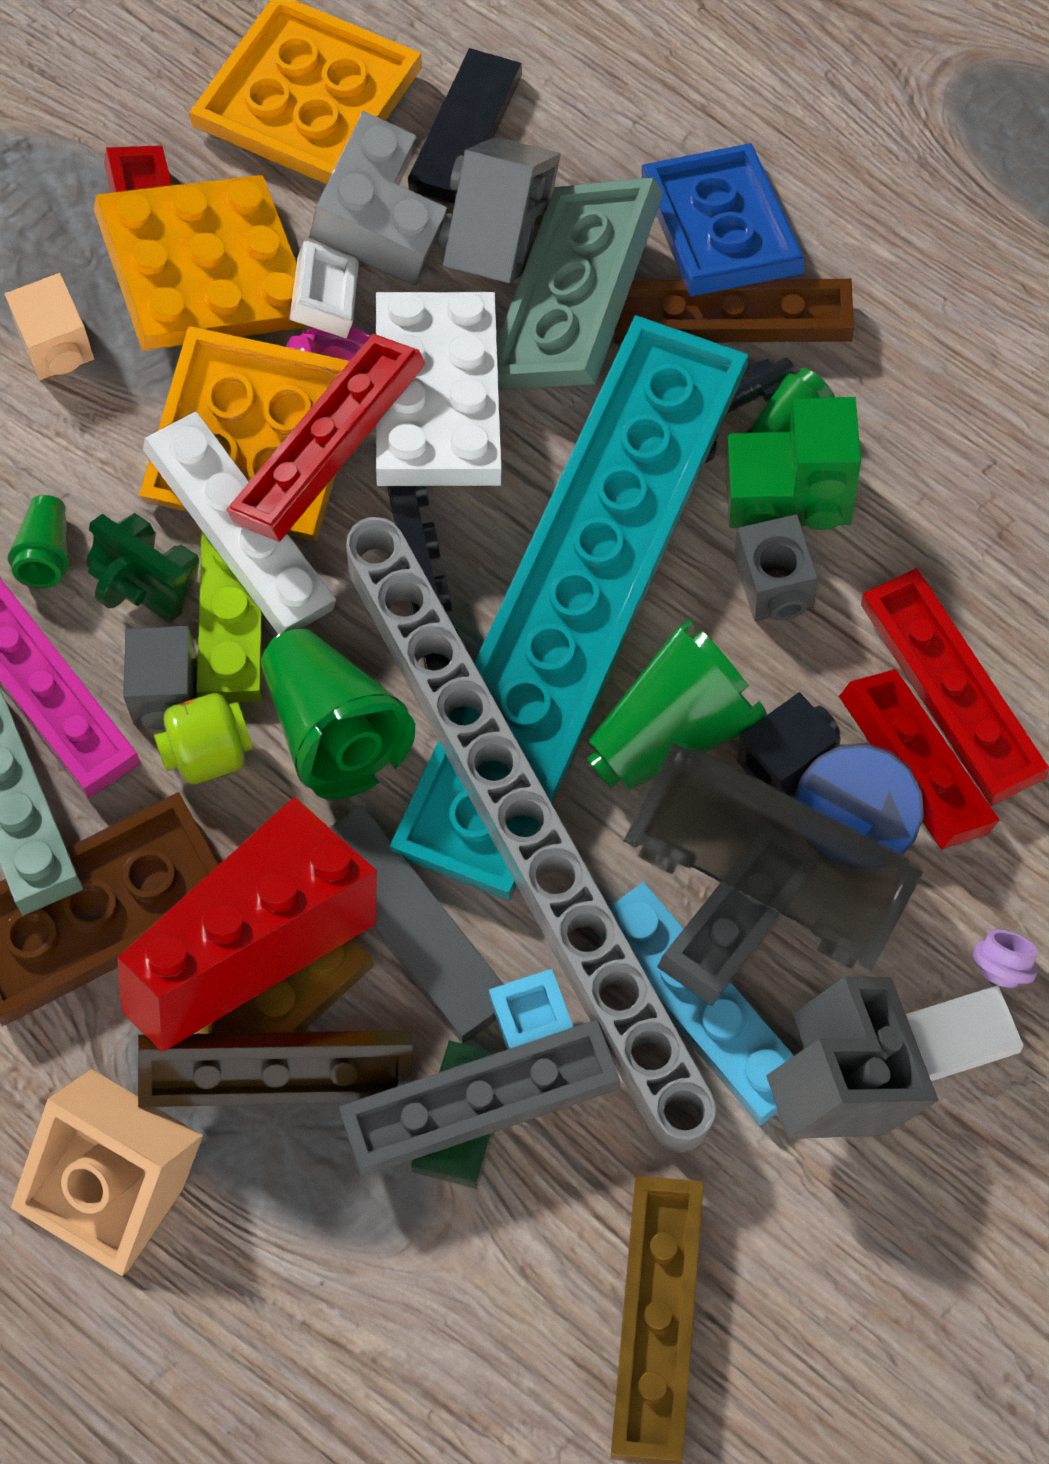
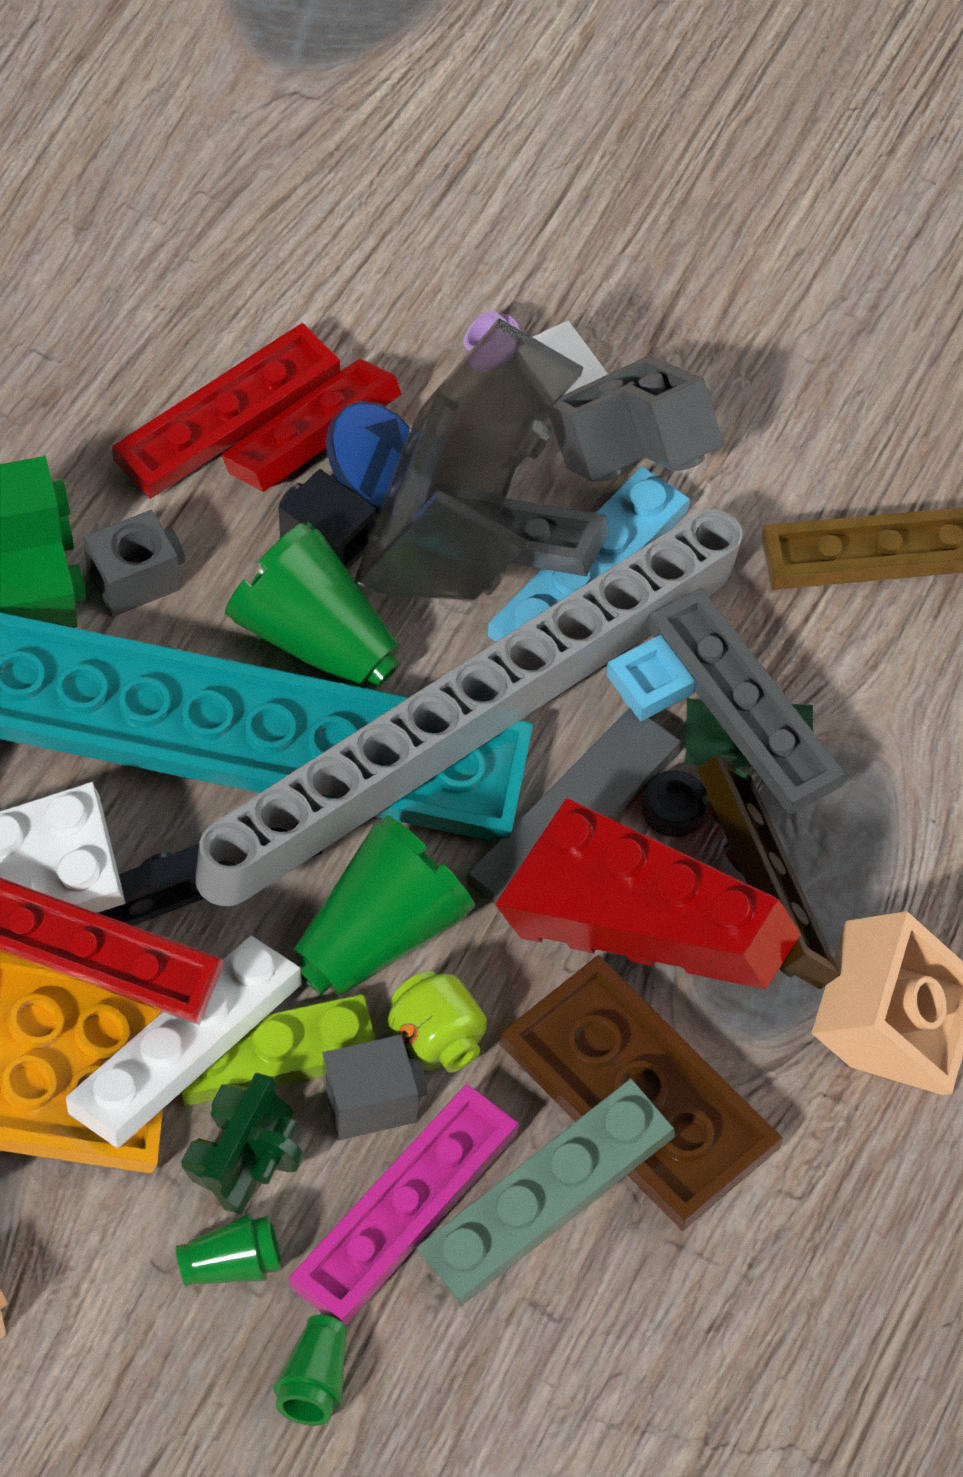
camera: 110 degrees left, 5 degrees down
none -> black tile [642,770,707,837]

